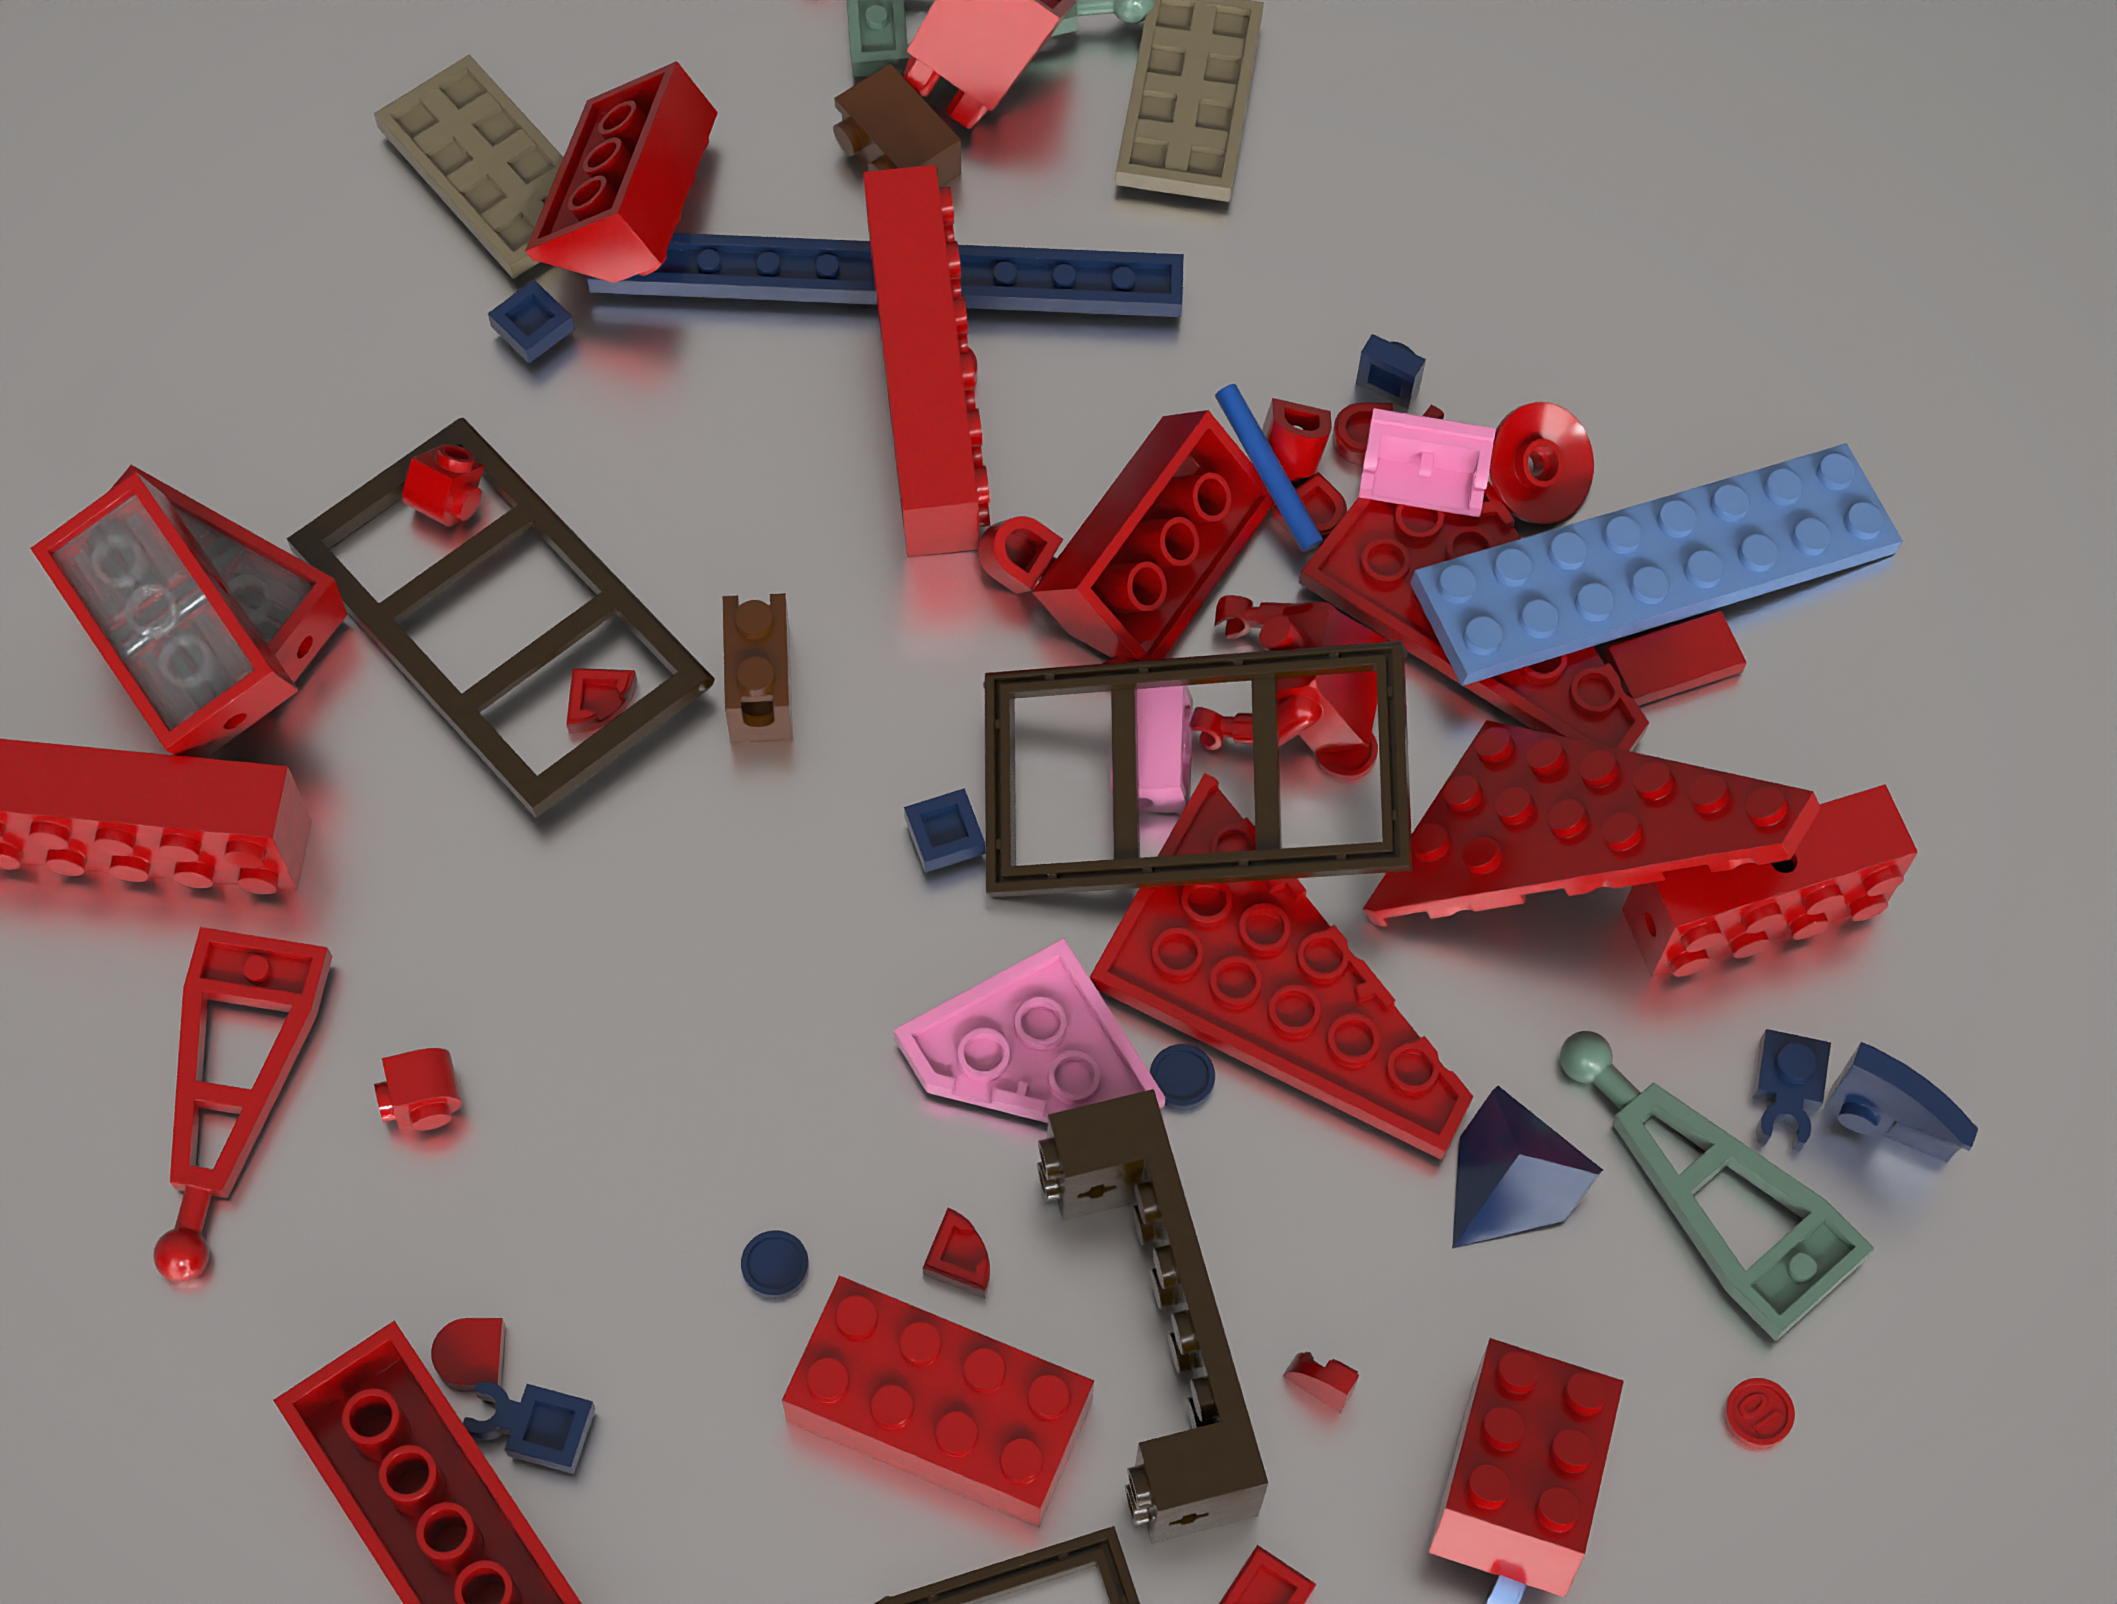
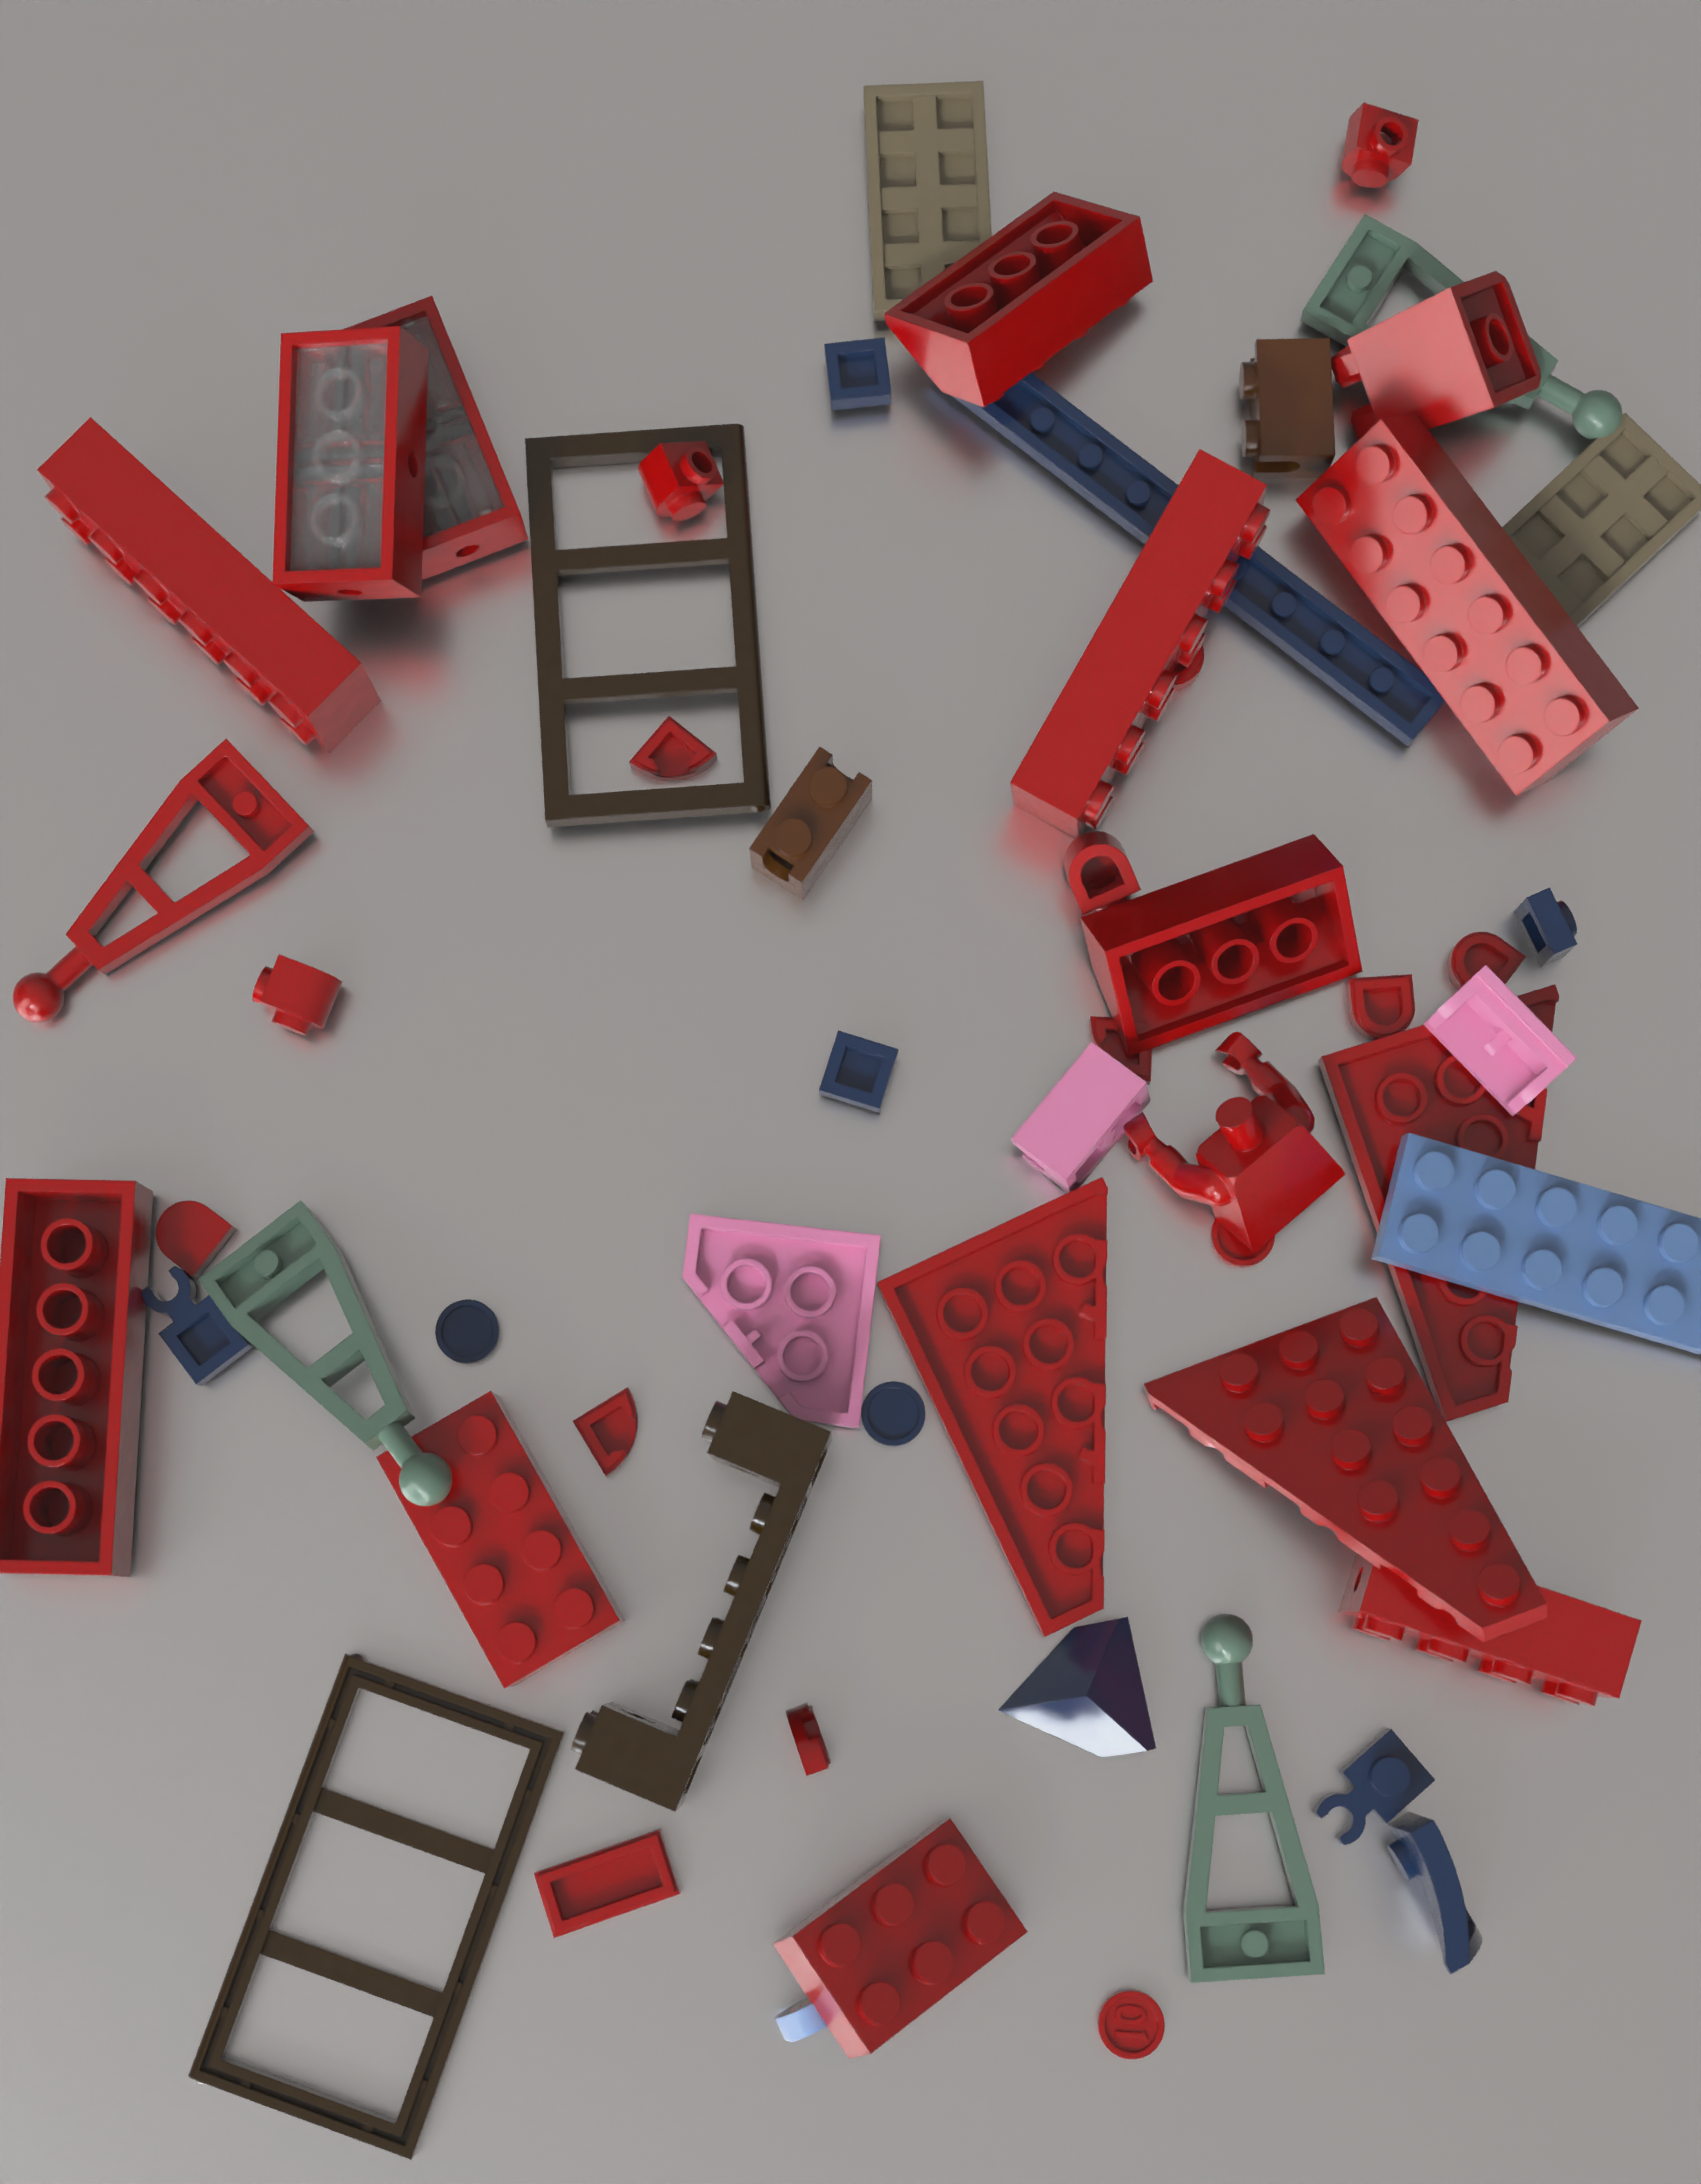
camera: 40 degrees right, 15 degrees up
dark brown door [983,640,1413,898] -> none
blue bar [1215,384,1324,553] -> none
red plate [1262,398,1332,481] -> none
red dish [1489,402,1594,524] -> none
red tile [1604,611,1747,706] -> none
none -> sand green plate [198,1200,453,1506]
none -> brick [1296,412,1639,796]

